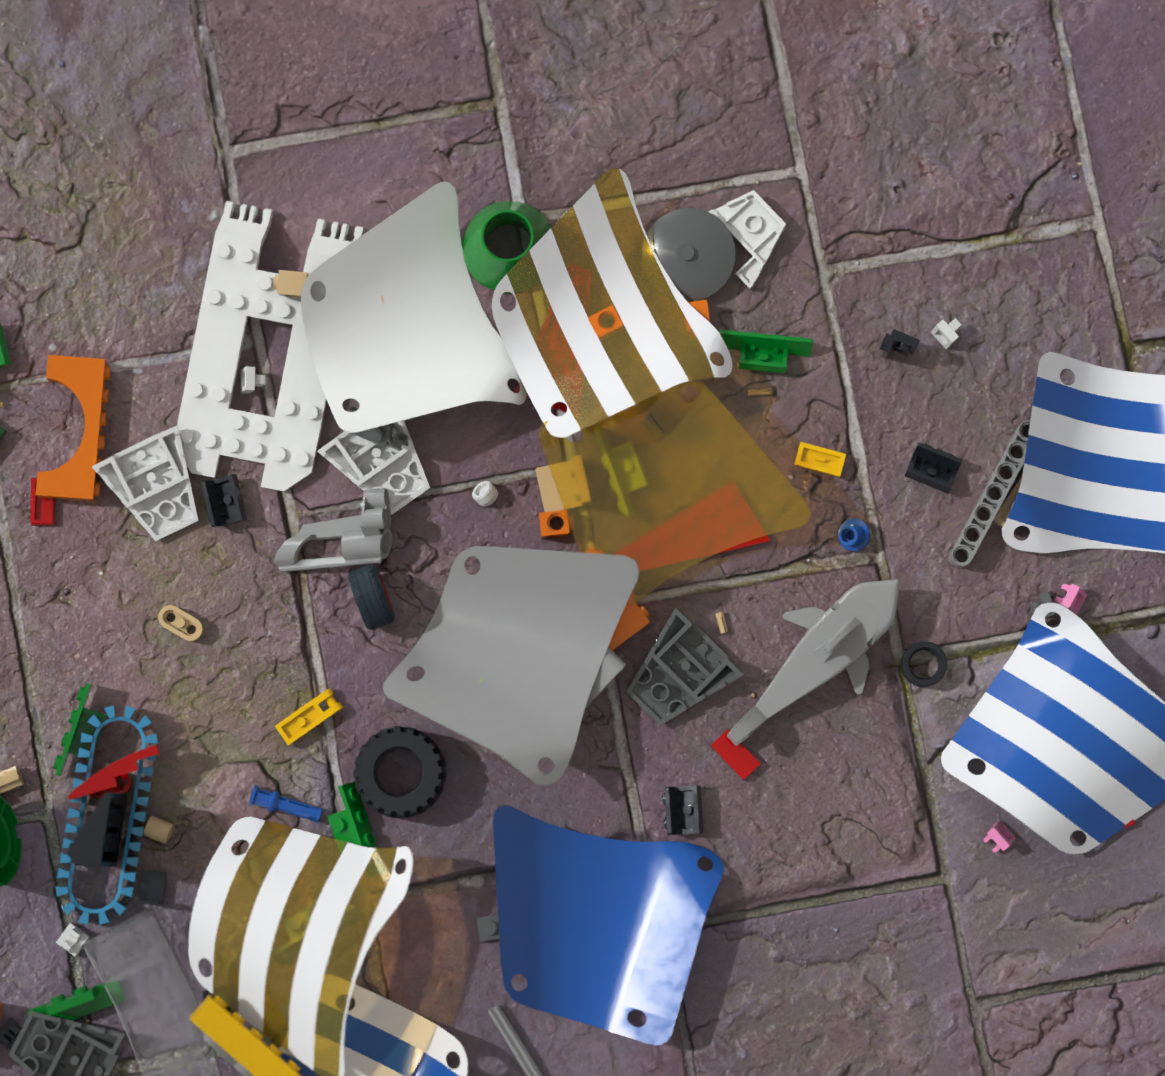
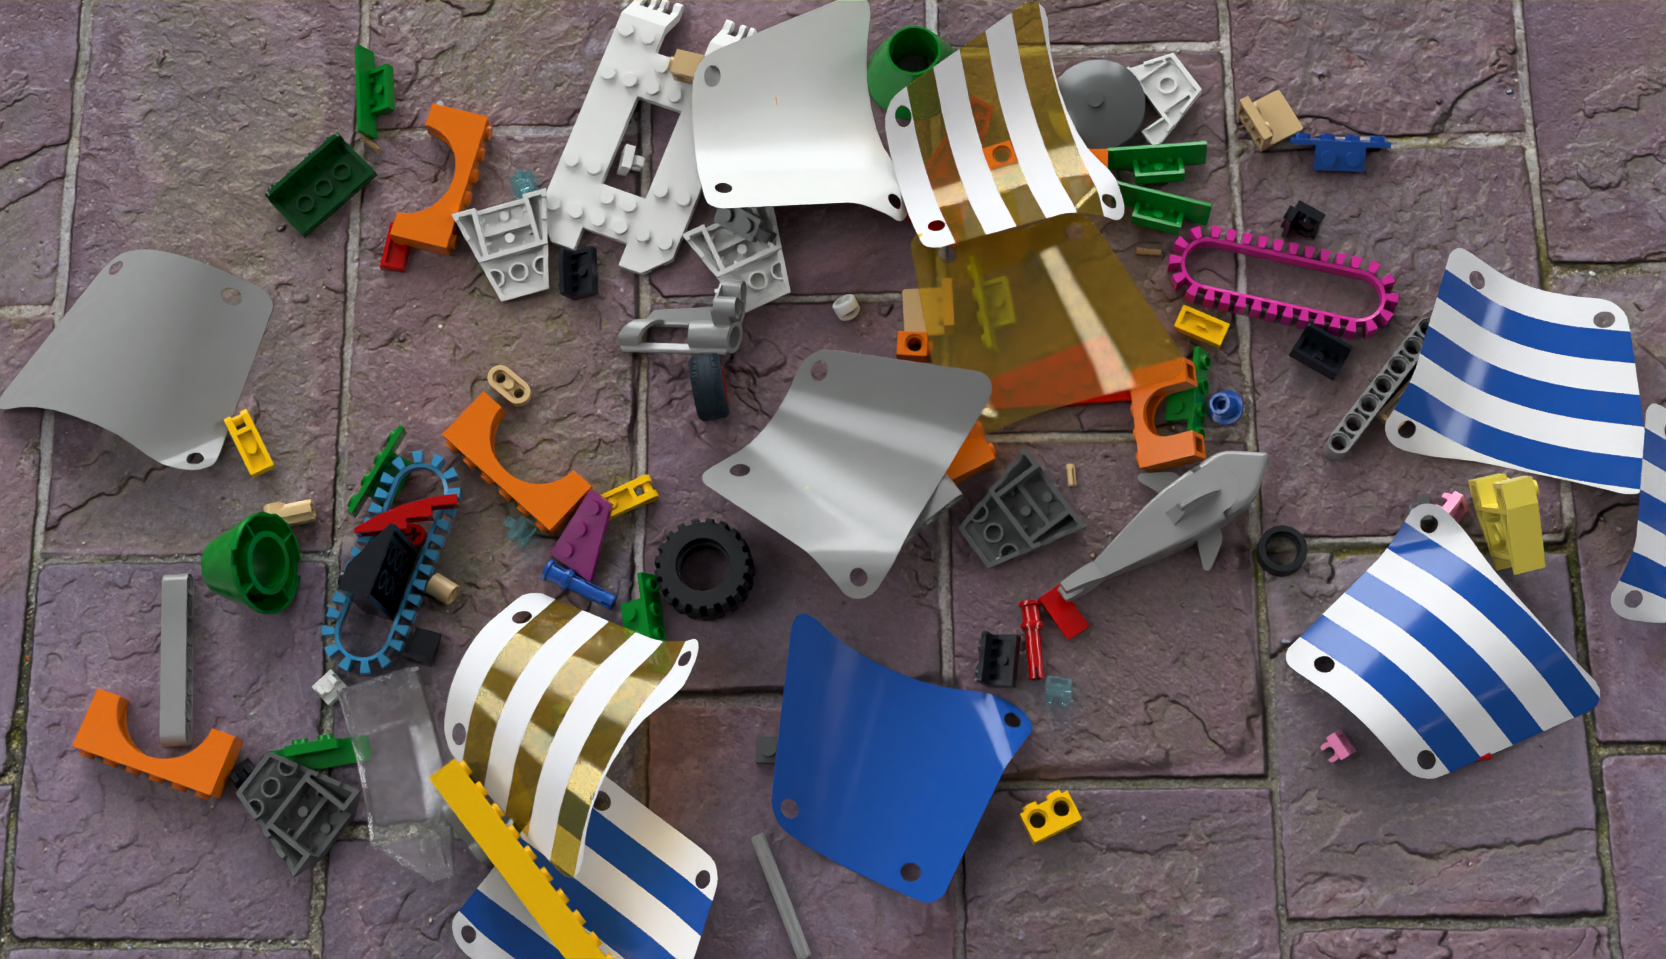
camera: 15 degrees right, 10 degrees down
white tile [930,318,962,349] -> none
none -> orange arch [442,391,594,536]
none -> clear light blue tile [502,515,537,549]
none -> clear light blue tile [509,169,539,200]
none -> magenta wing [550,490,613,582]
none -> red pin [1018,600,1045,680]
none -> yellow brick [1019,790,1082,846]
none -> clear light blue tile [1045,676,1073,707]
none -> green bracket [1108,141,1207,184]
none -> orange arch [1128,357,1206,473]
none -> green bracket [1165,346,1211,440]
none -> dark pink piece [1167,225,1399,340]
none -> tan bracket [1236,90,1303,152]
none -> blue bracket [1289,133,1391,172]
none -> light yellow wedge [1468,473,1546,575]

